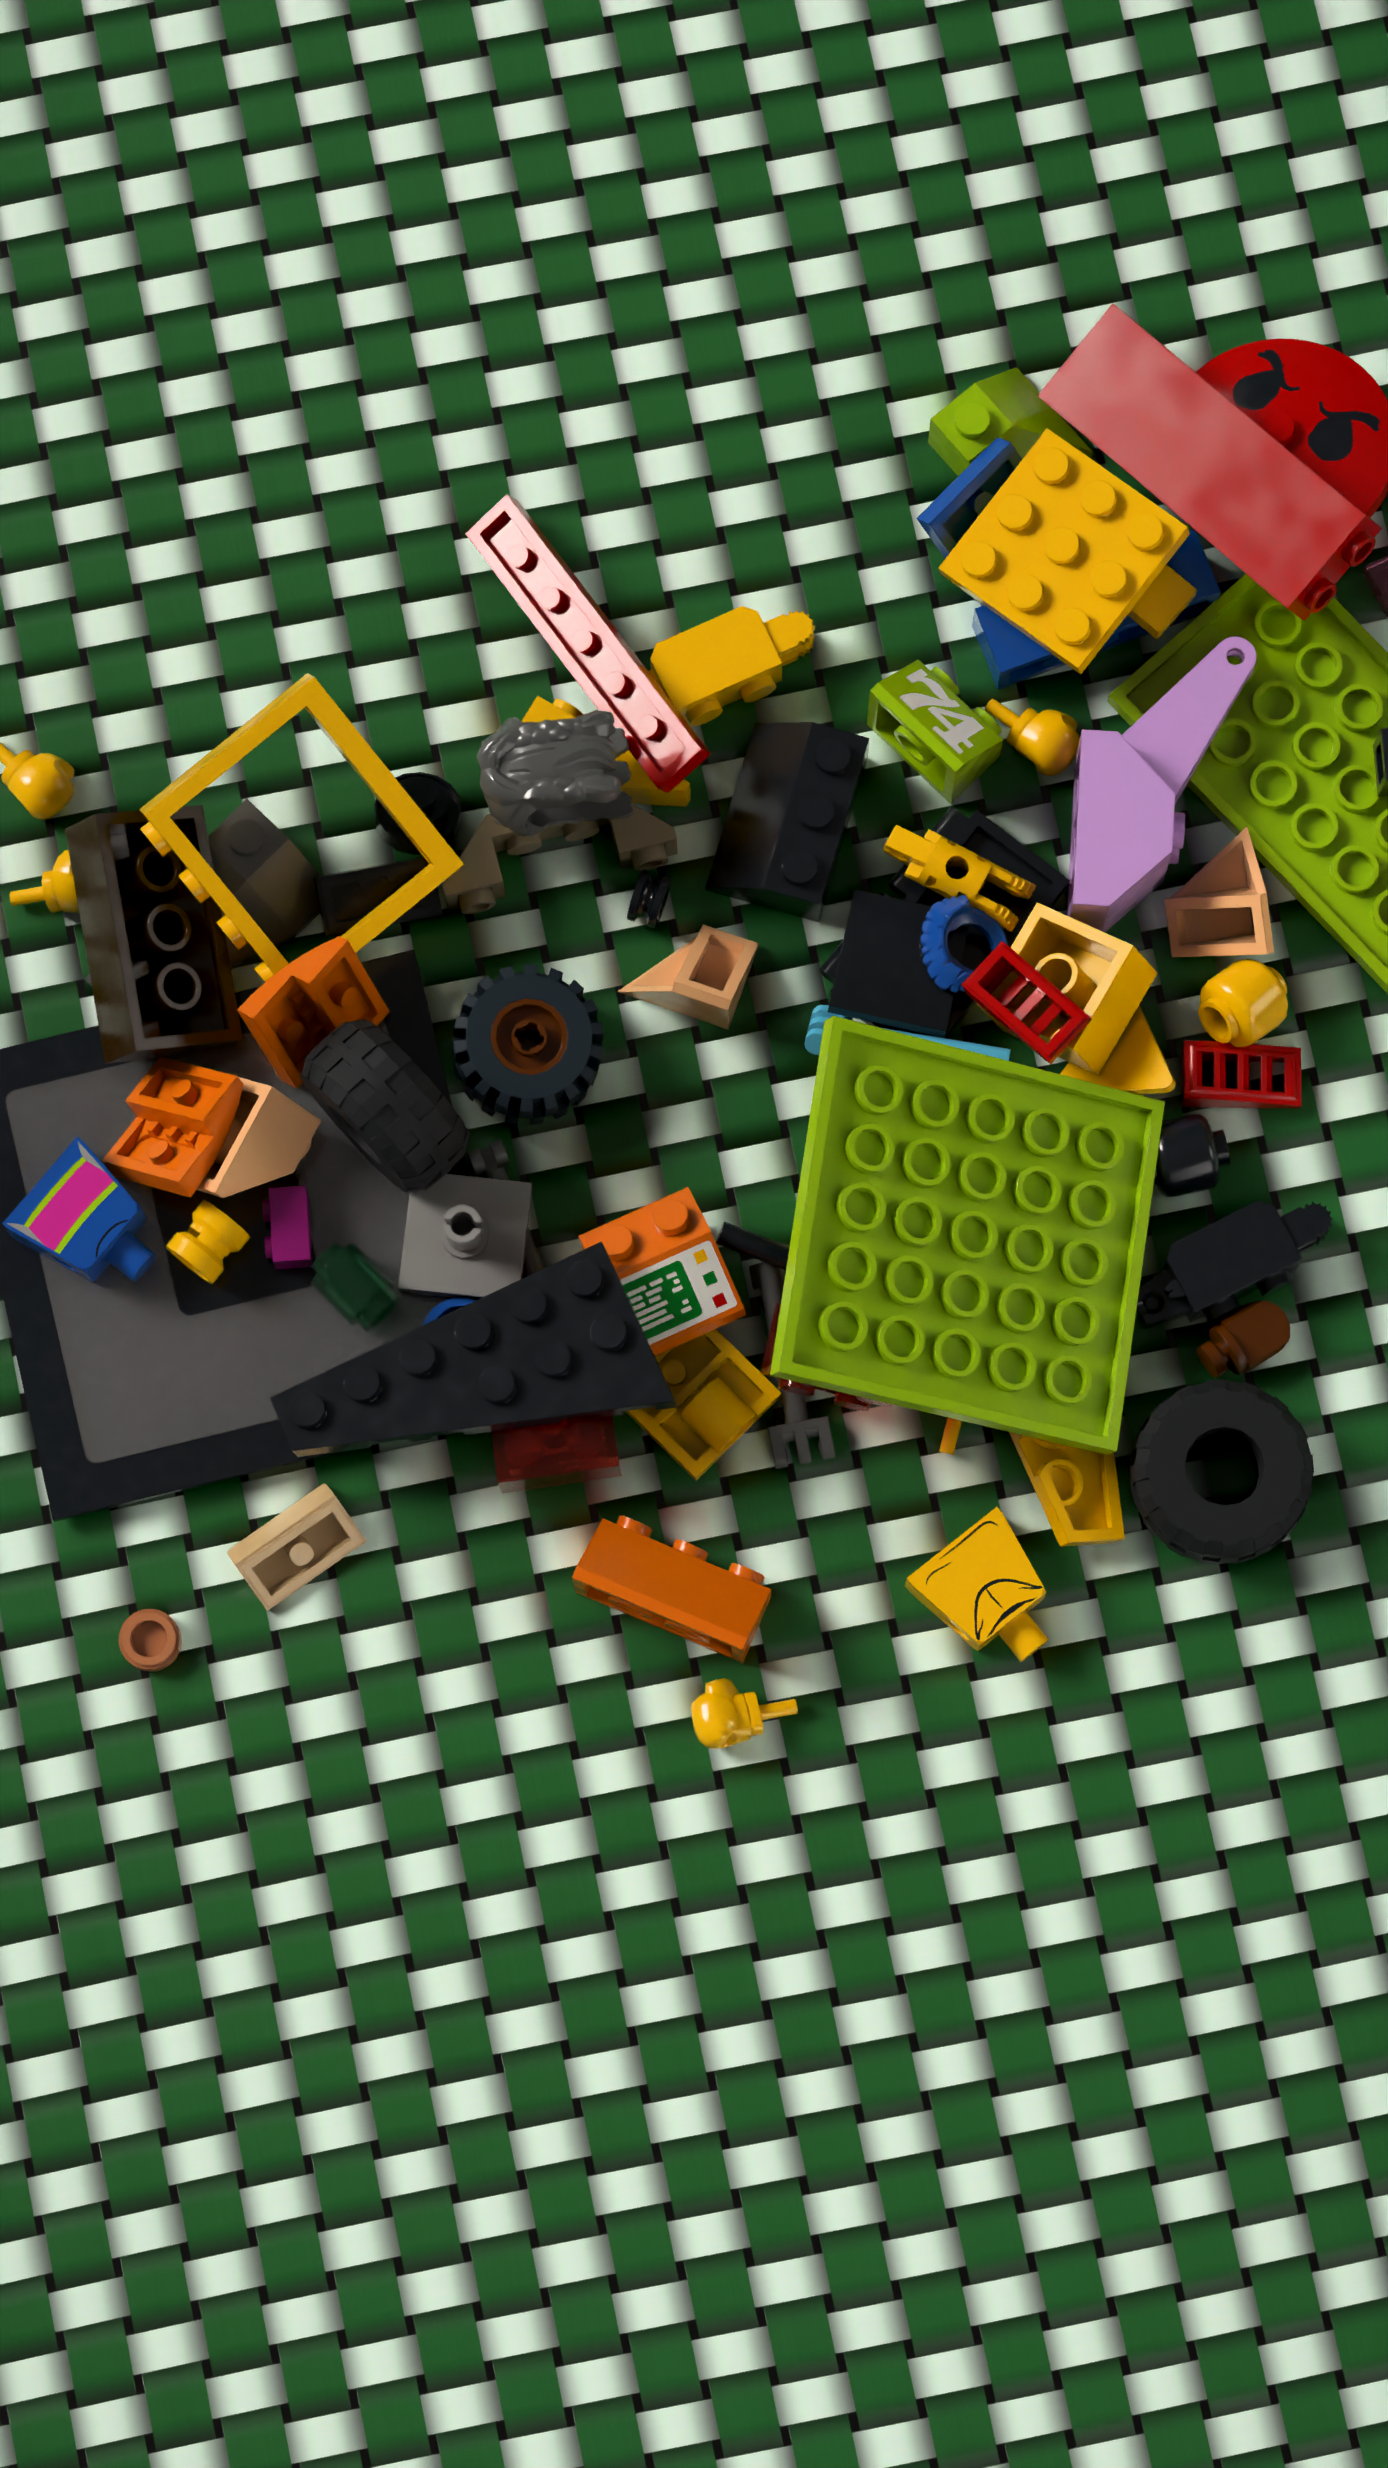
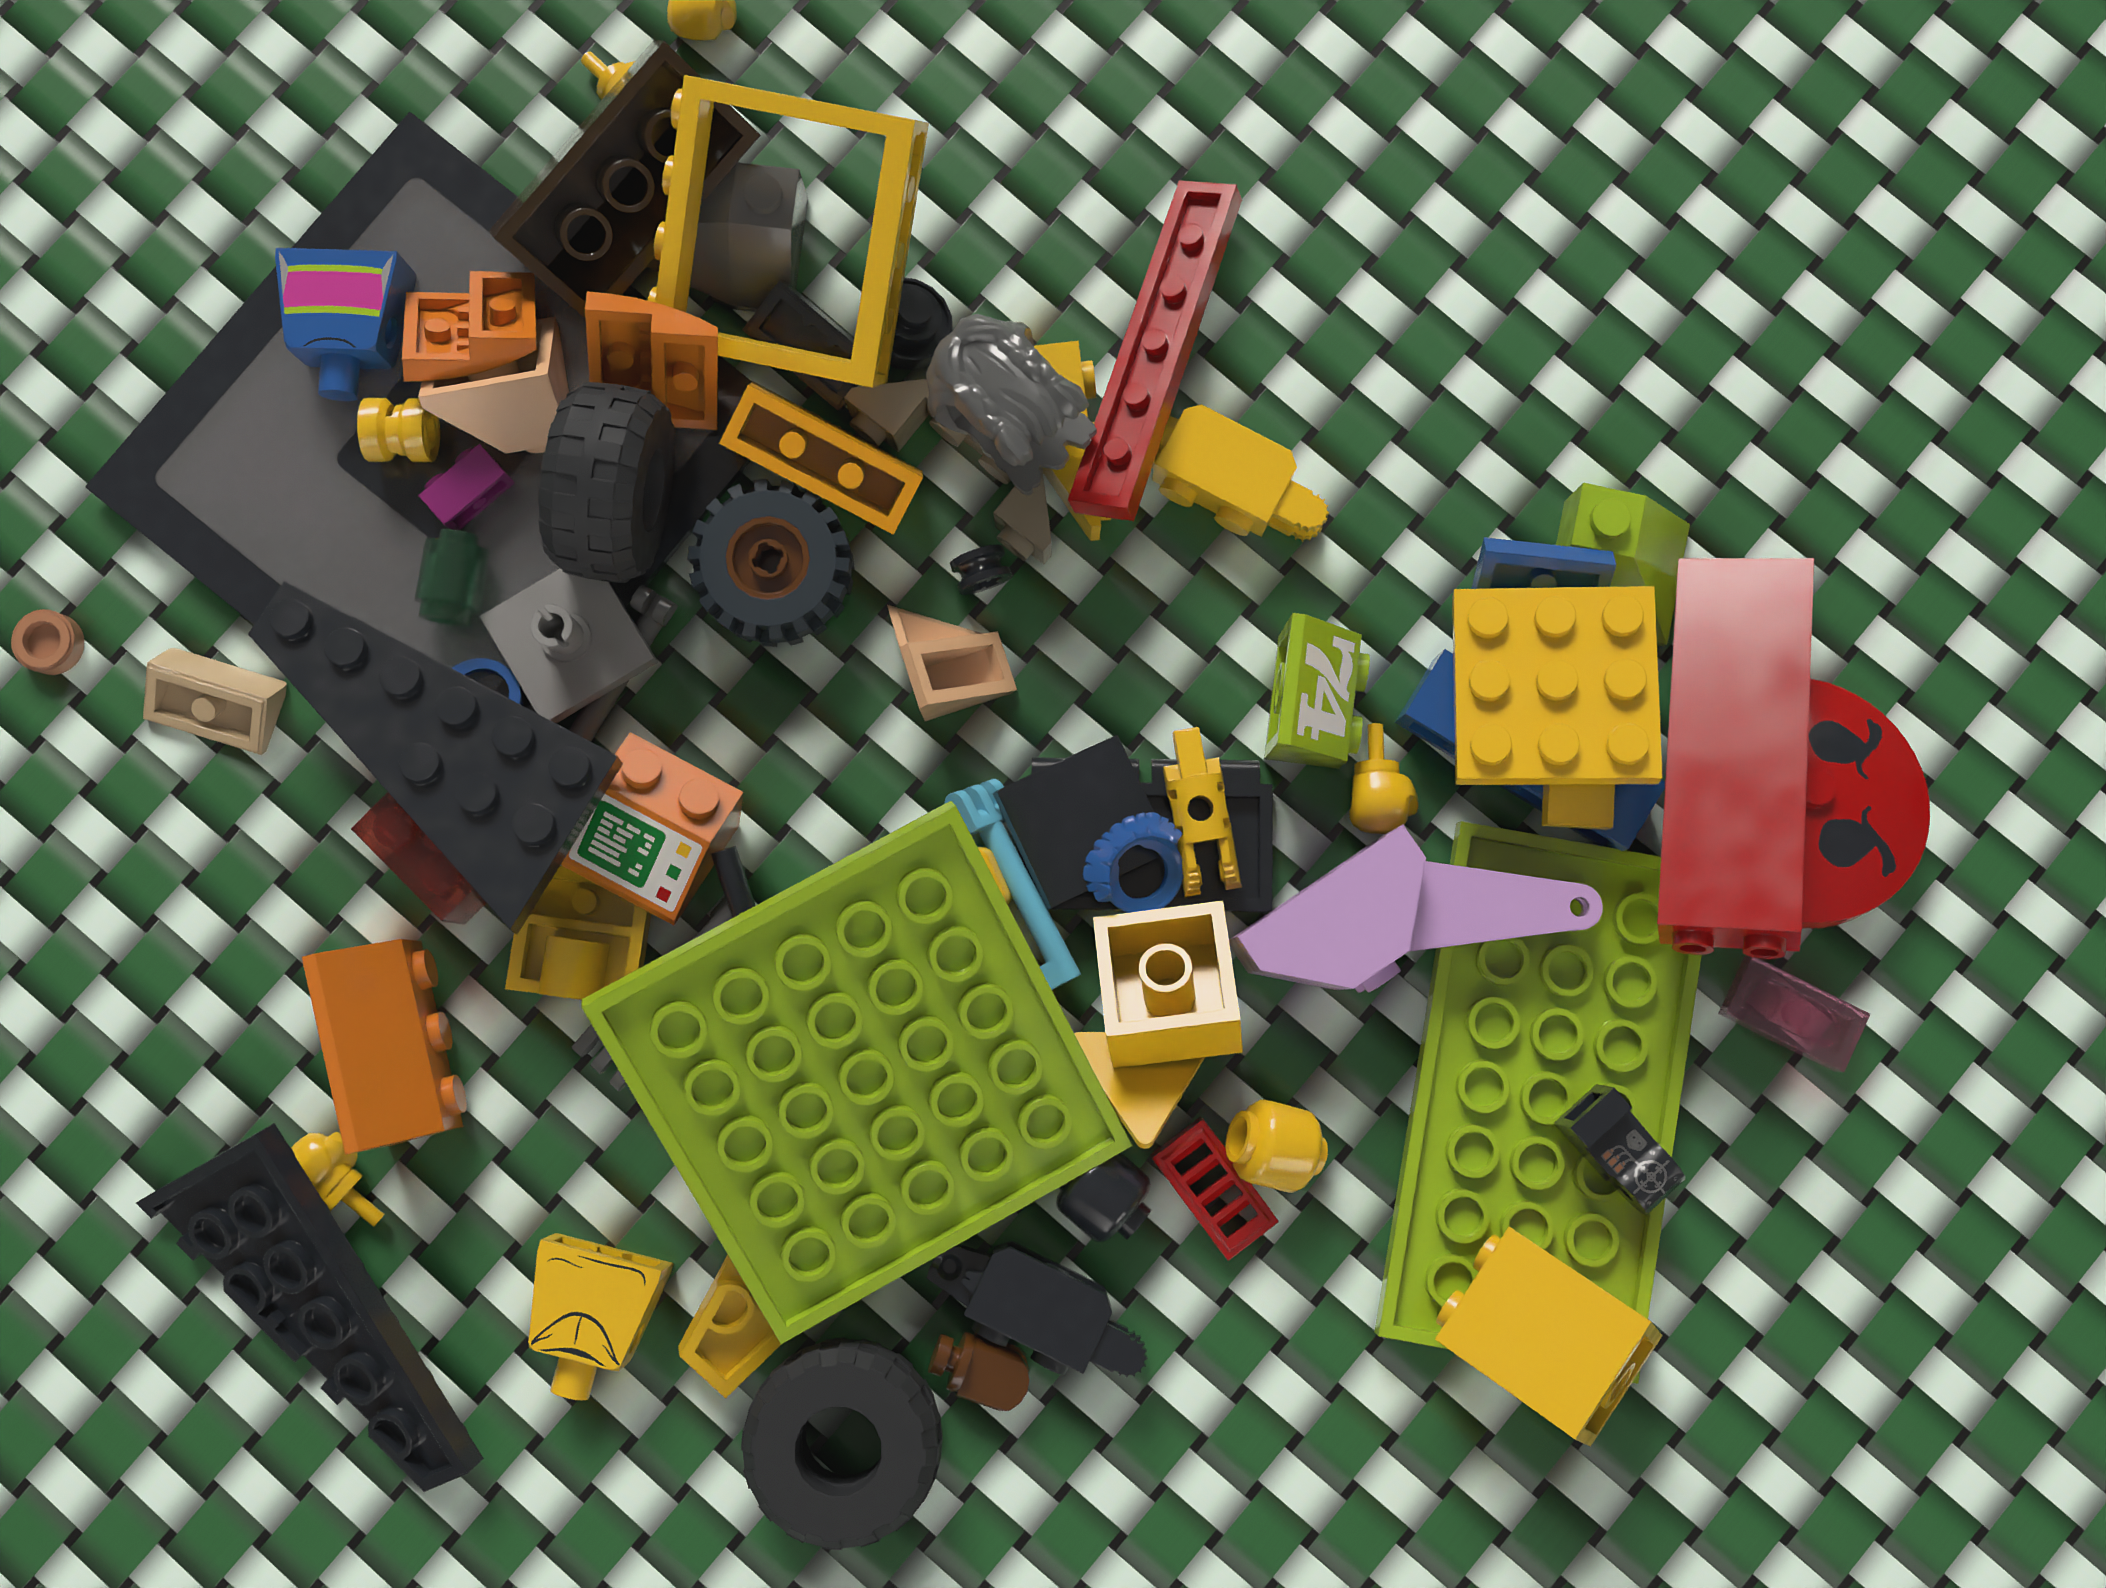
camera: 50 degrees right, 5 degrees up
black slope [705,722,870,922] -> none
red slope [961,941,1092,1065] -> none
light nougat slope [1164,827,1274,957] -> none
none -> black wing [136,1123,484,1492]
none -> light orange brick [719,381,923,535]

